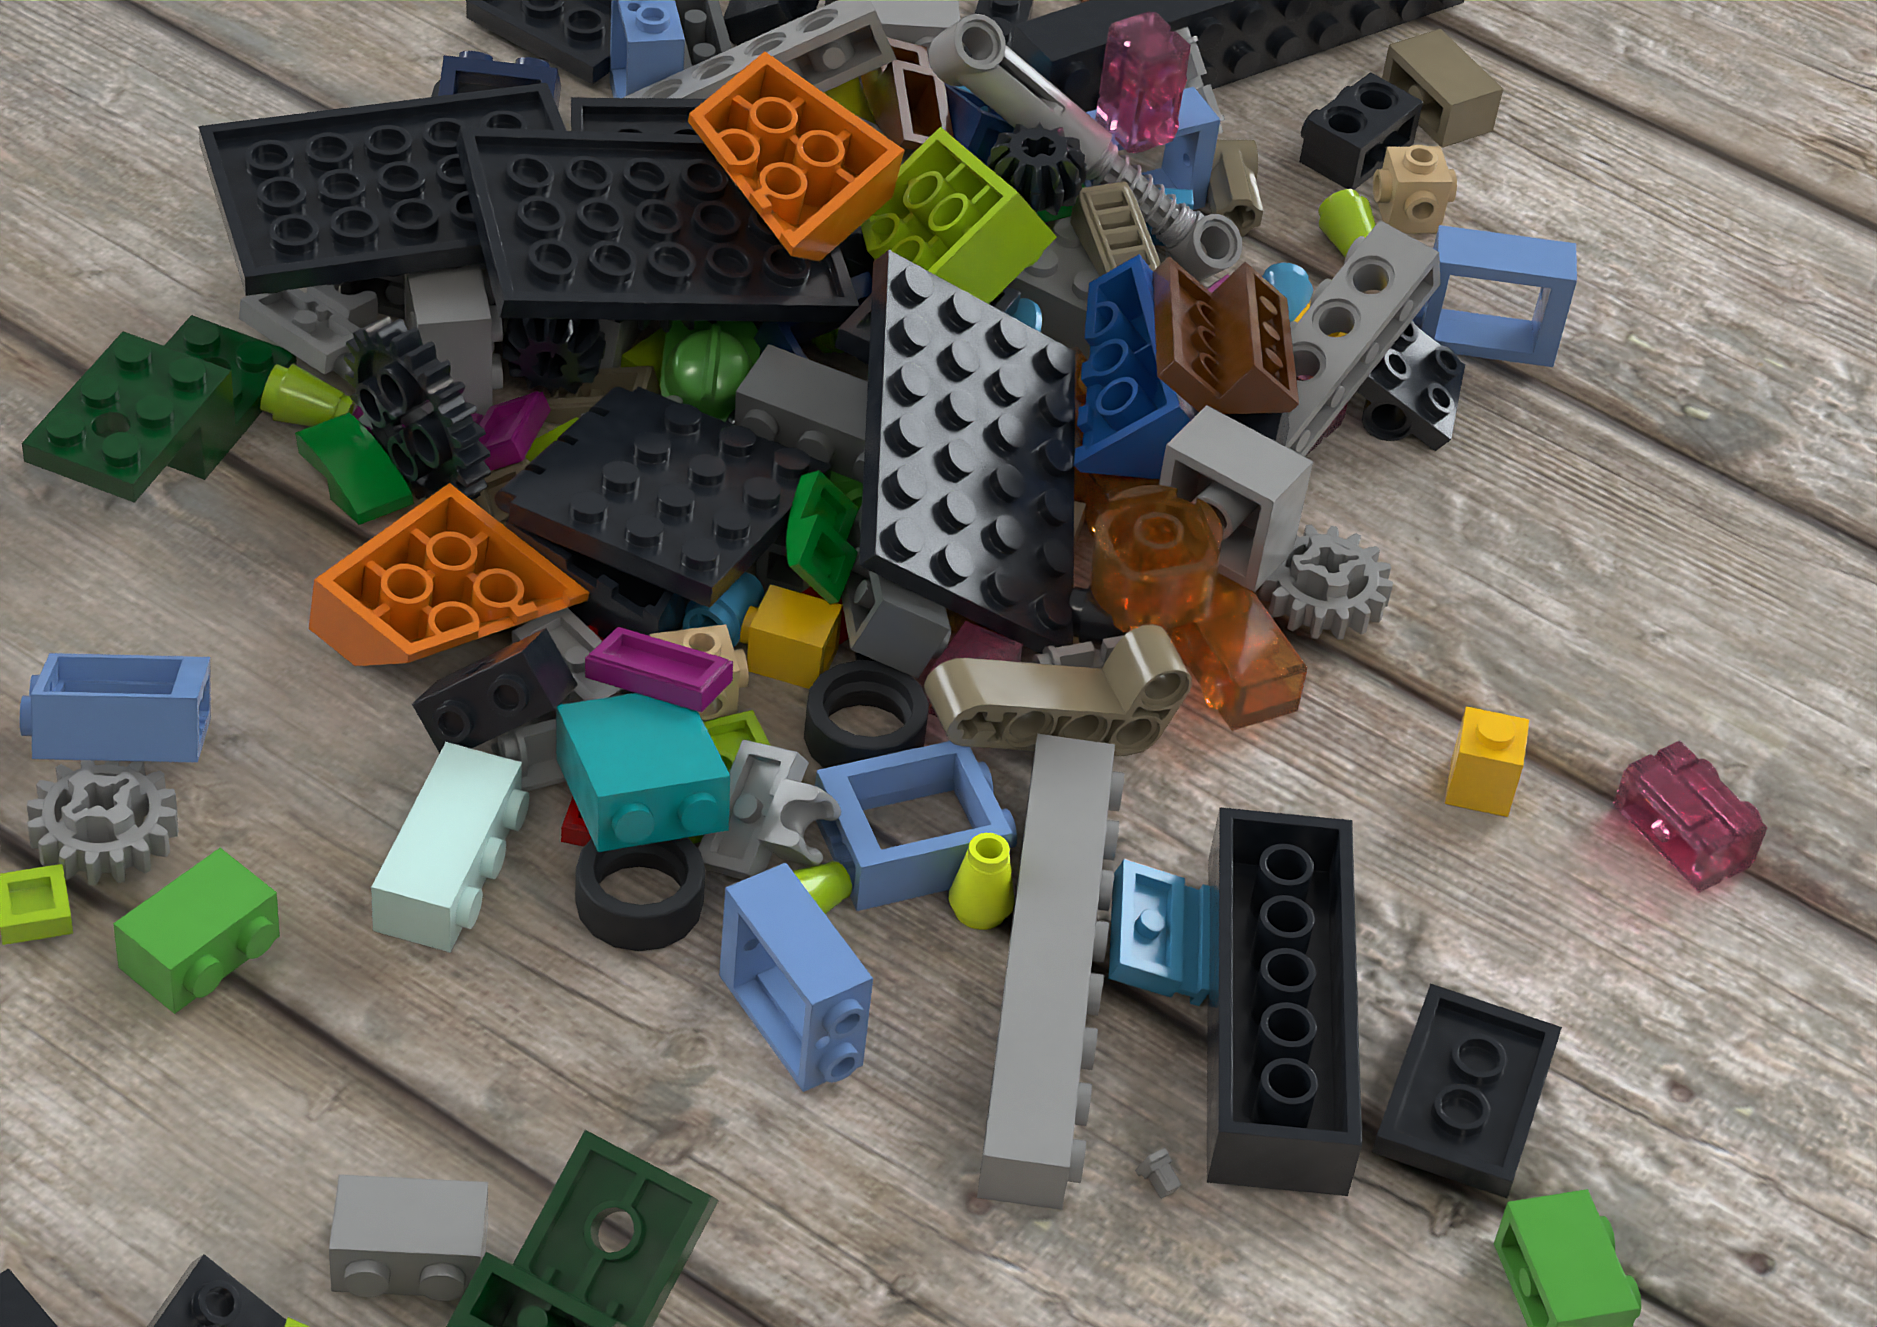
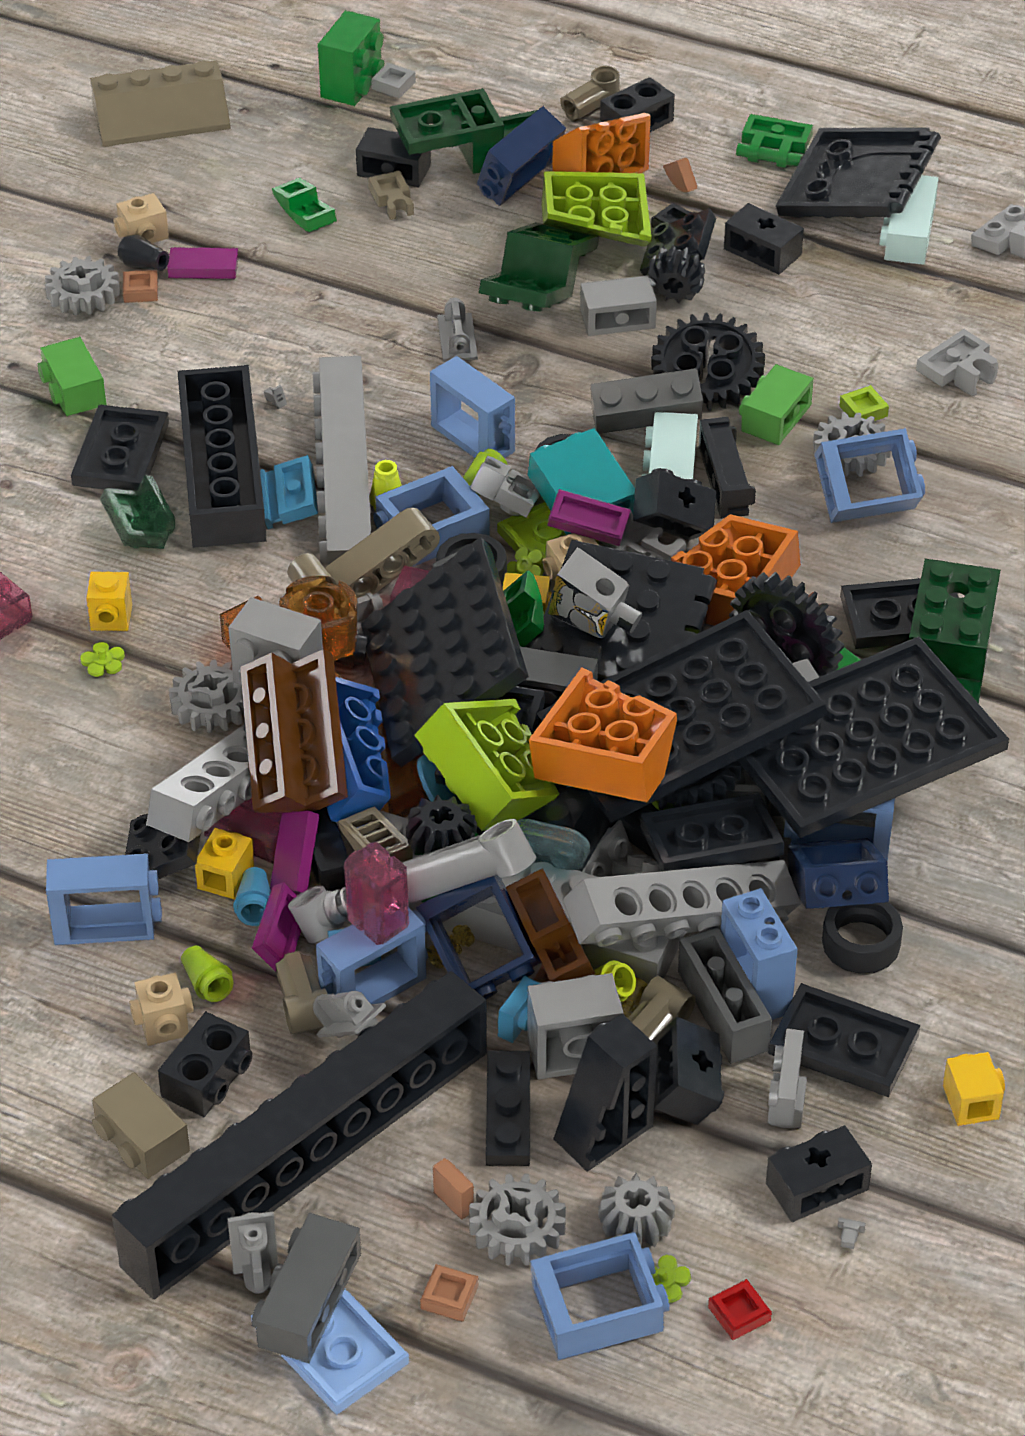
camera: 175 degrees right, 0 degrees up
none -> lime plant [80,642,125,677]
none -> clear green bracket [100,475,175,549]
none -> magenta tile [252,882,301,972]
none -> light grey hinge [437,298,478,362]
none -> lime plant [507,547,545,576]
none -> light grey torso [548,547,642,638]
none -> dark grey brick [591,368,703,434]
none -> black gear [647,245,705,304]
none -> black gear [651,313,765,411]
none -> black container [699,417,756,519]
none -> black plate [840,578,959,649]

